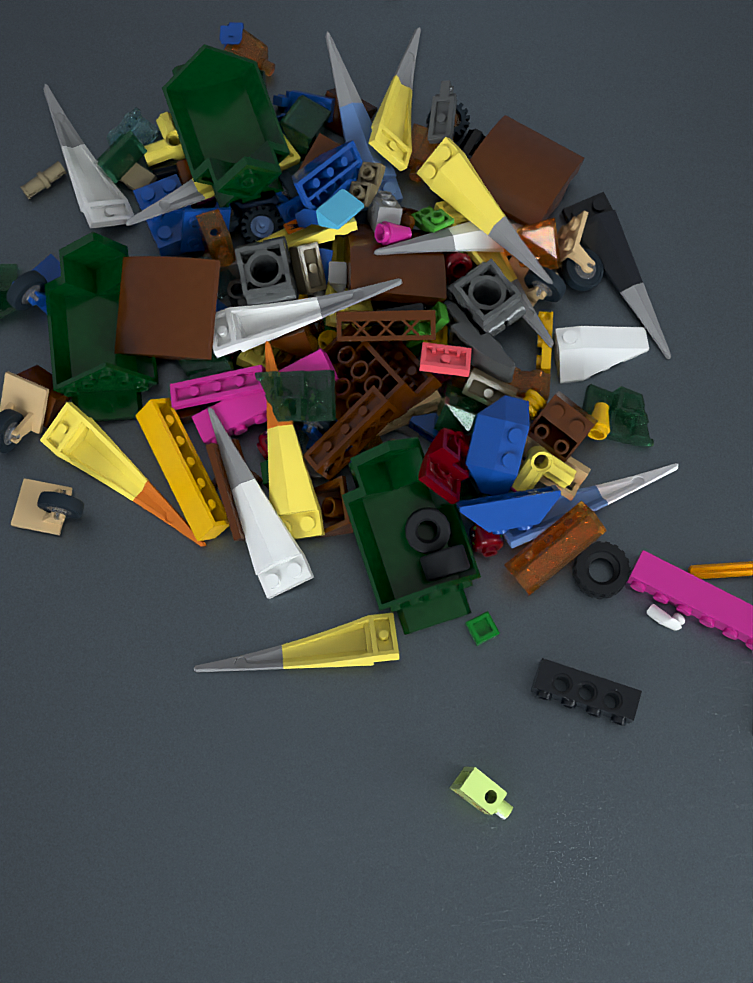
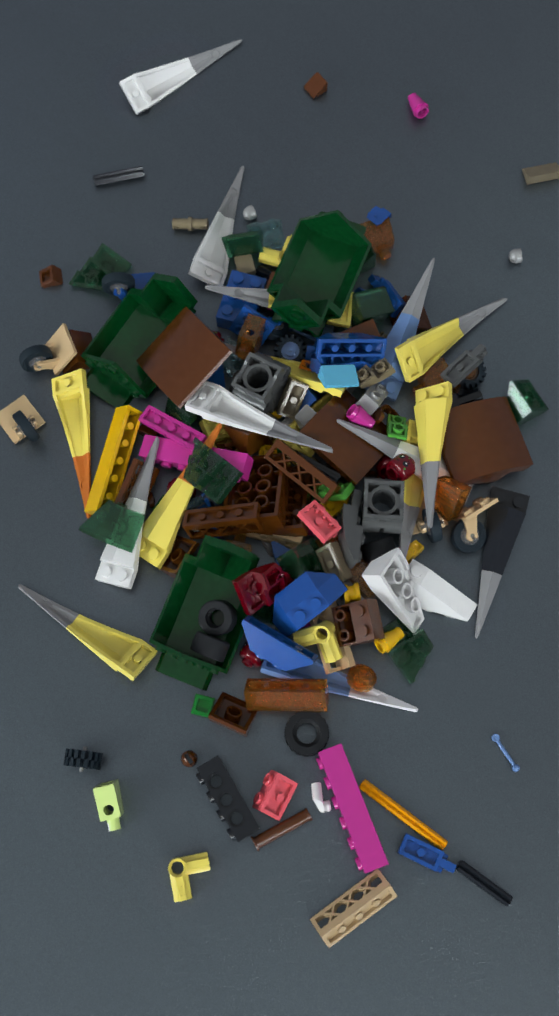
camera: 45 degrees right, 0 degrees up
none -> black wheel [63,746,103,772]
none -> clear green slope [79,499,146,553]
none -> light yellow piece [168,851,210,902]
none -> reddish brown hinge [181,750,198,767]
none -> reddish brown slope [208,692,259,737]
none -> light grey hinge [243,205,257,221]
none -> reddish brown pin [251,808,312,852]
none -> coral bracket [252,770,298,822]
none -> clear orange plate [346,664,377,692]
none -> black tyre [360,535,396,564]
none -> white wedge [362,548,424,633]
none -> dark red head [386,454,415,481]
none -> slope [507,379,549,424]

